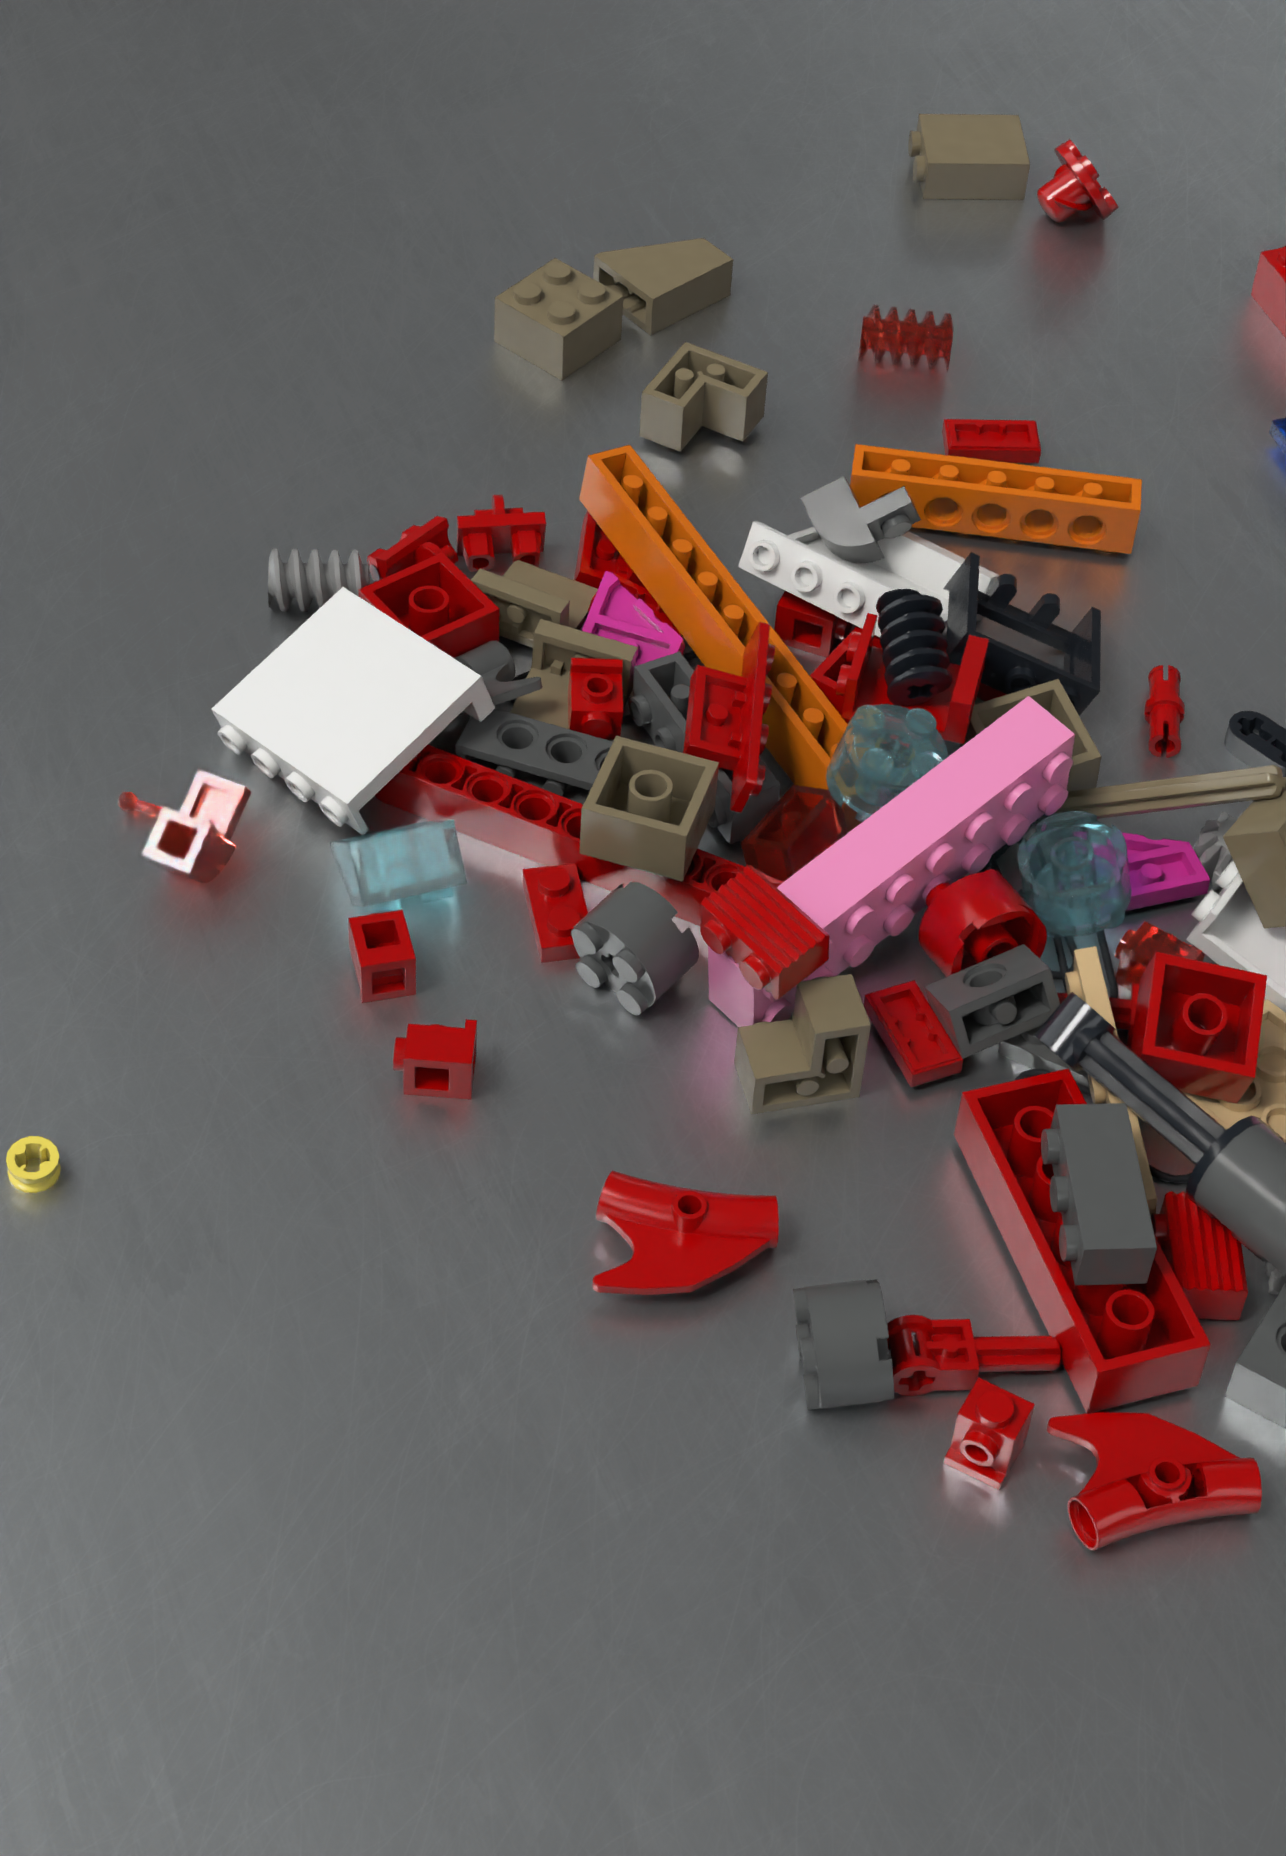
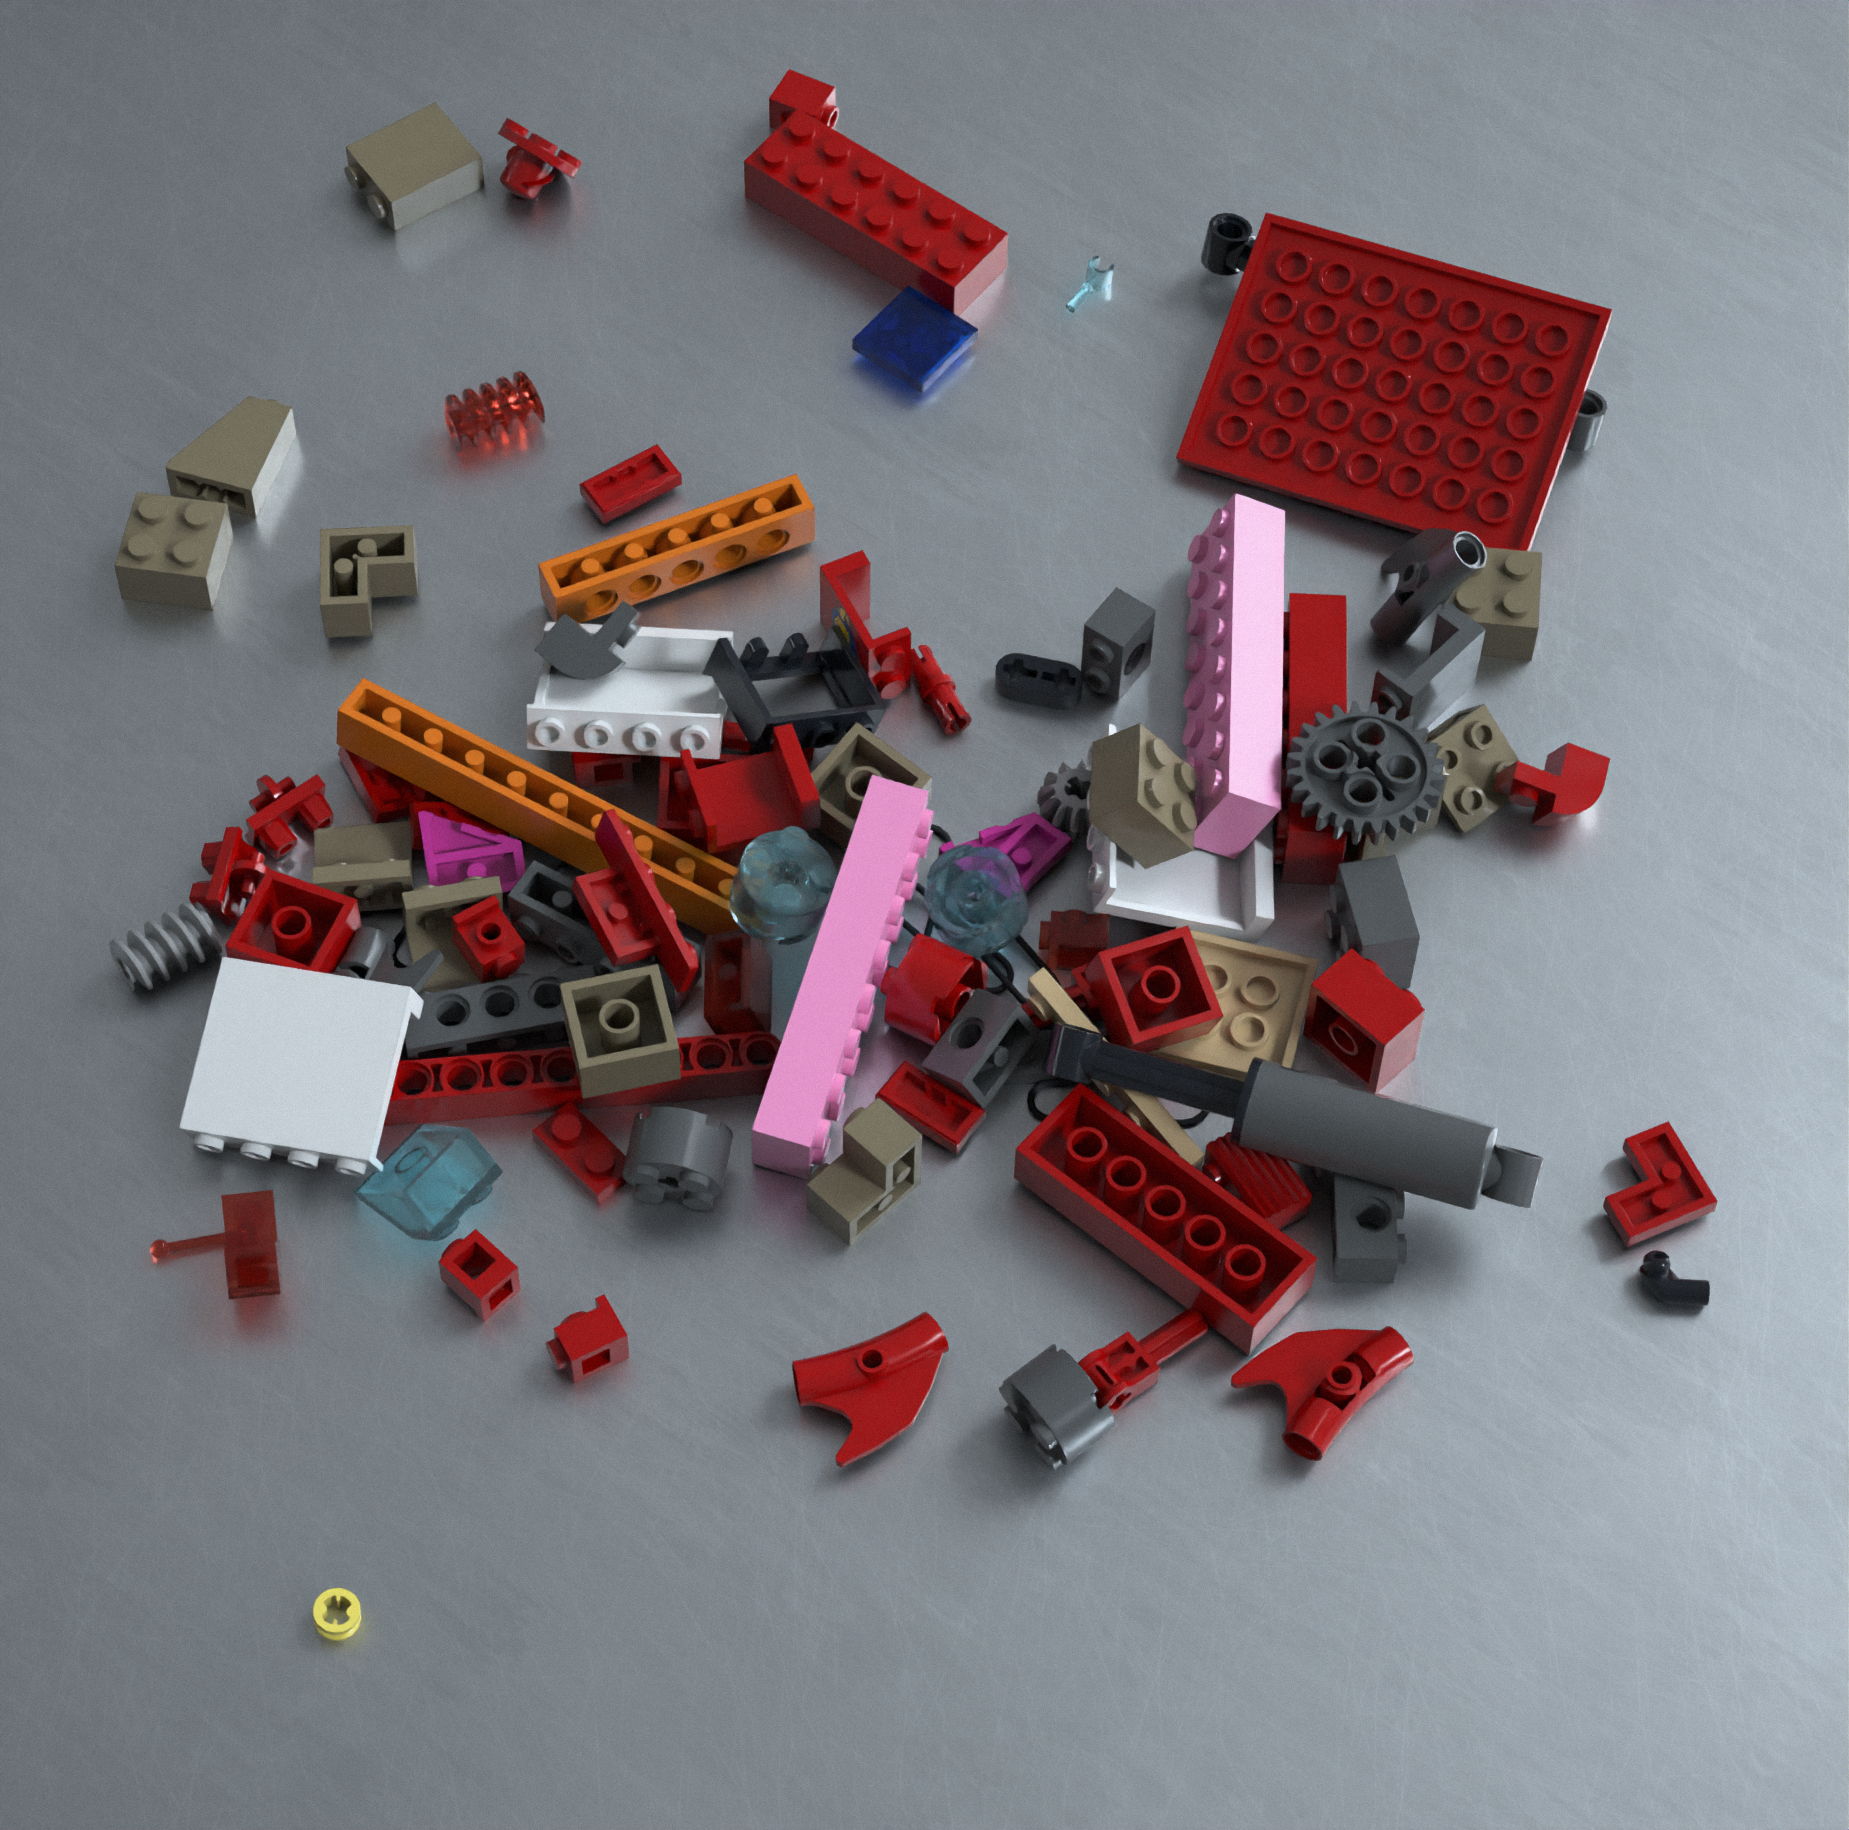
camera: 30 degrees left, 10 degrees up
red brick [700,865,830,999] -> none
black piece [876,589,953,706] -> none
red brick [943,1377,1035,1490] -> none
dark grey brick [1041,1103,1157,1285] -> none
dark tan axle [1055,765,1286,823] -> none
none -> red panel [820,550,912,699]

